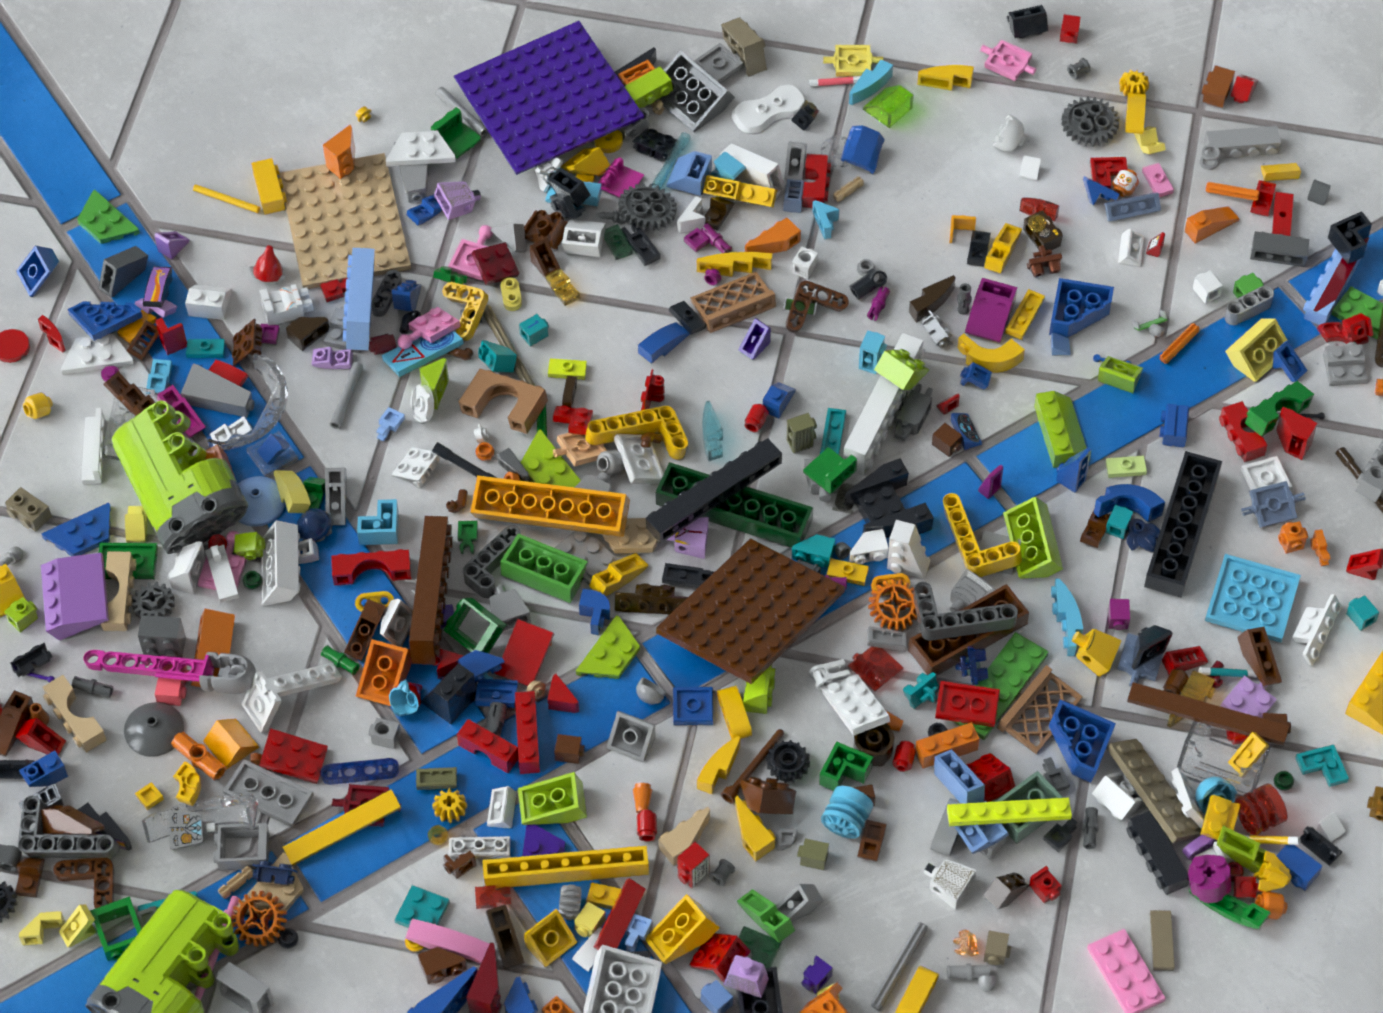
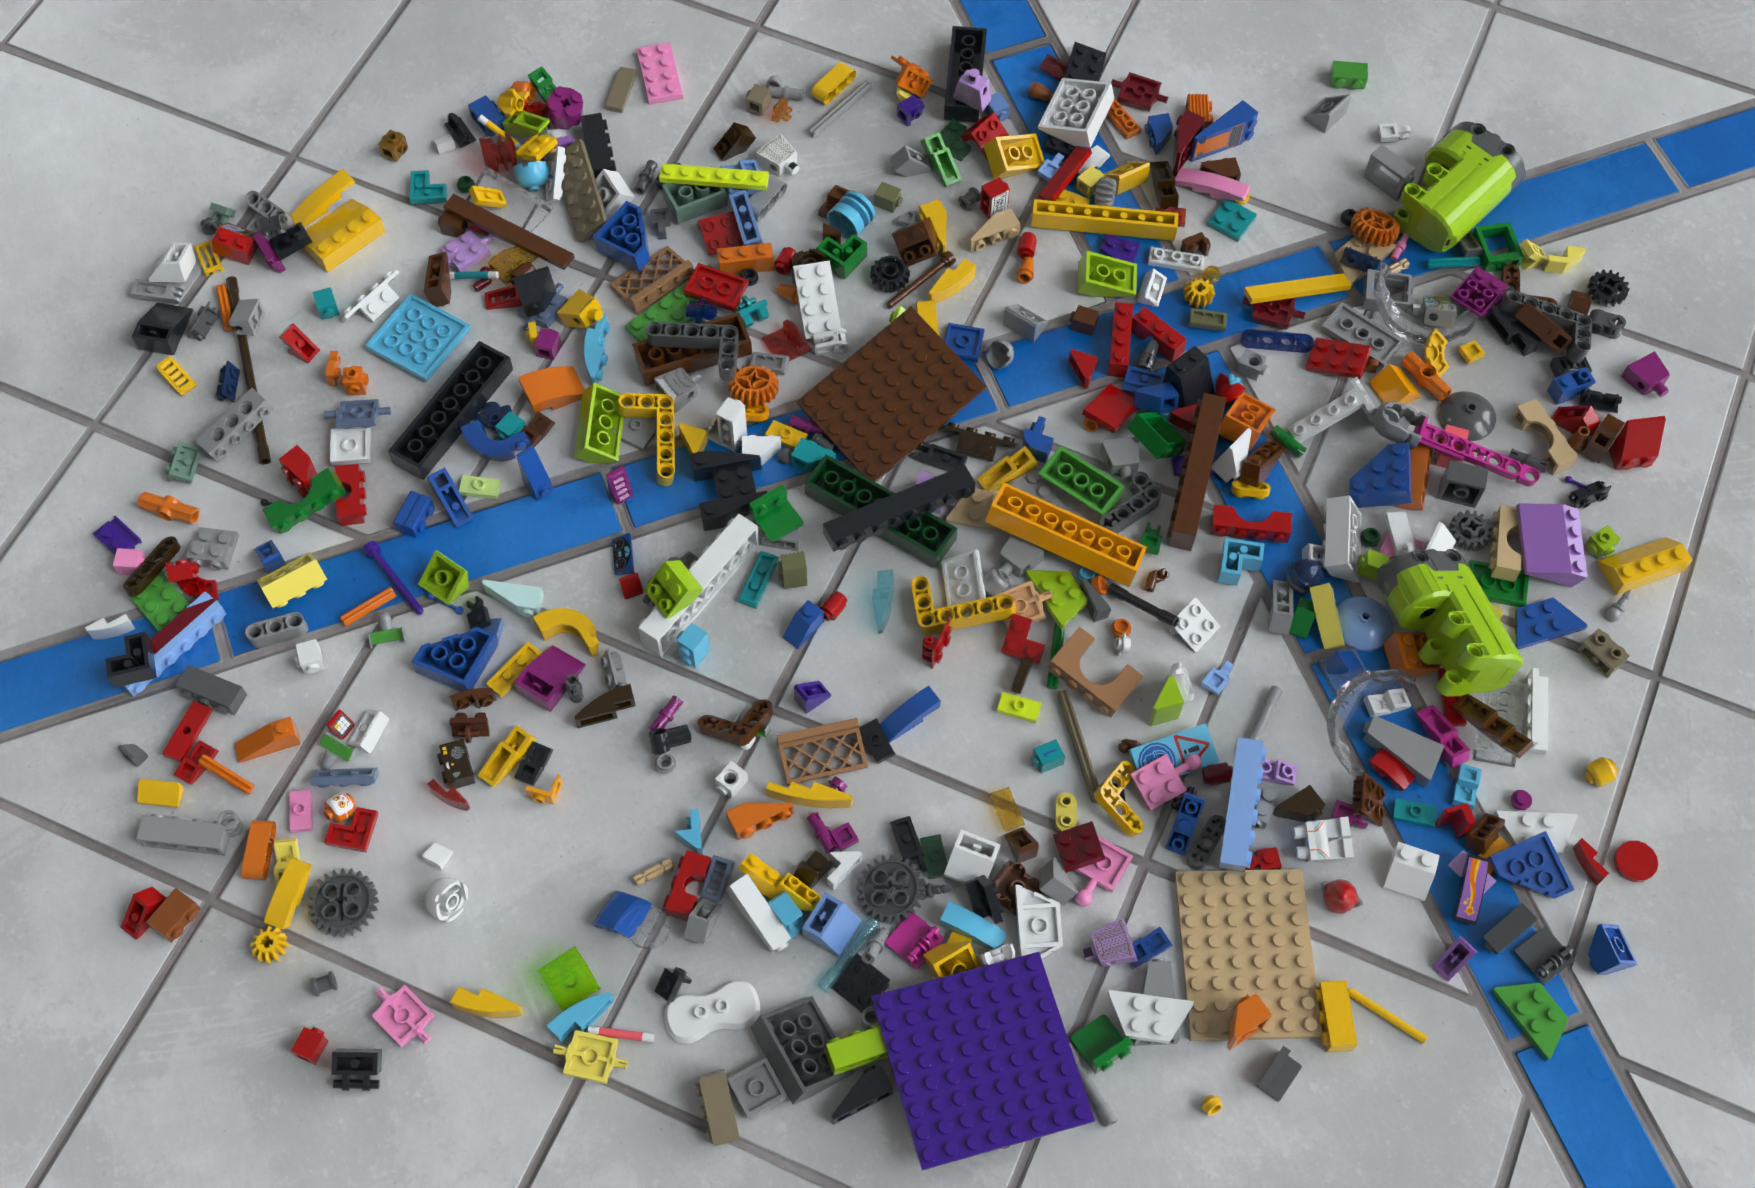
camera: 170 degrees left, 5 degrees up
green plate [433,266,468,285] -> none
teal slope [478,340,517,372] -> none
tan plate [527,680,546,699] -> none
black brick [548,167,591,207] -> none
lime wing [576,615,640,679] -> none
orange tile [618,60,655,86] -> none
reddish brown arm [640,432,662,448] -> none
reddish brown brick [932,423,962,457] -> none
blue bracket [960,362,992,390] -> none
clear yellow plate [1028,215,1047,232] -> none
red brick [1029,866,1062,903] -> none
lime slope [1034,391,1090,468] -> none
blue slope [1083,176,1119,205] -> none
bright green brick [1233,273,1264,298] -> none
none -> orange beam [241,820,276,880]
none -> bright green piece [319,731,359,769]
none -> dark purple piece [362,541,424,615]
none -> blue slope [426,467,474,528]
none -> reddish brown slope [450,688,497,711]
none -> black plate [466,596,491,629]
none -> light aqua slope [482,579,544,618]
none -> orange slope [518,366,585,414]
none -> yellow plate [526,322,538,348]
none -> yellow slope [678,423,708,454]
none -> light grey pin [861,927,889,964]
none -> white wing [1014,885,1063,959]
none -> dark grey panel [1256,1046,1302,1102]
none -> blue brick [1349,442,1412,508]
none -> magenta slope [1449,266,1508,317]
none -> dark grey hinge [1514,927,1575,985]

